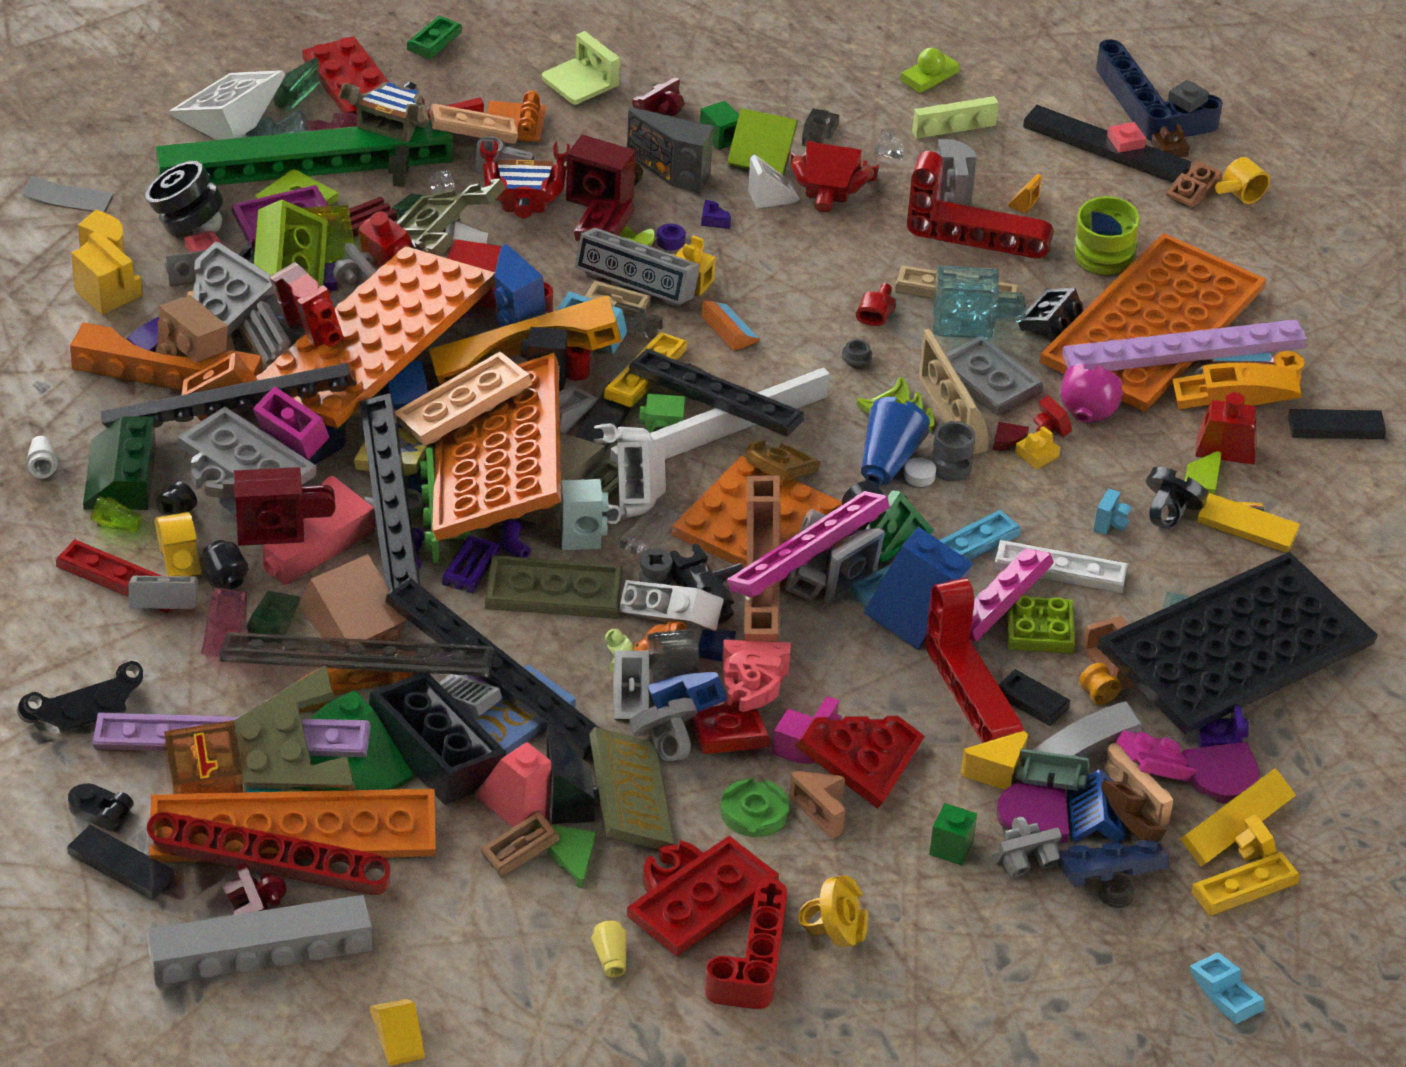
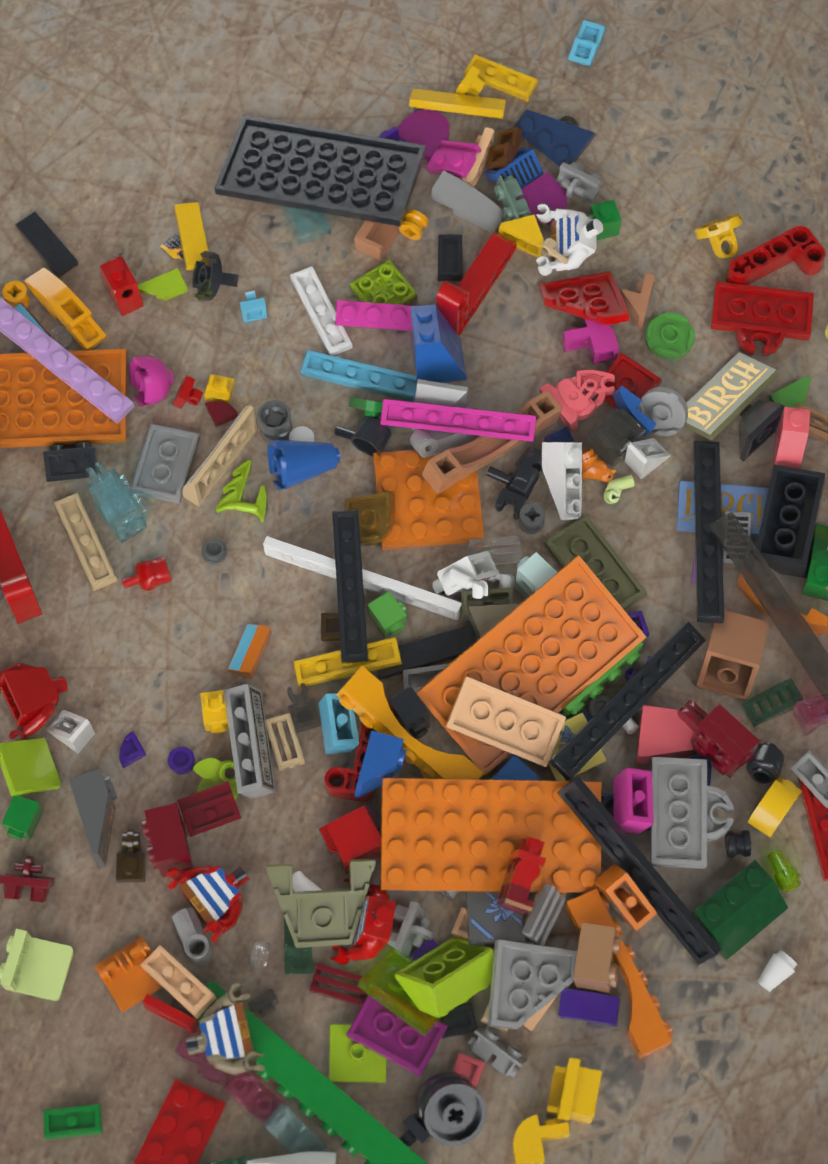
camera: 125 degrees left, 25 degrees up
none -> white torso [536,204,603,276]
none -> tan hand [541,238,569,264]

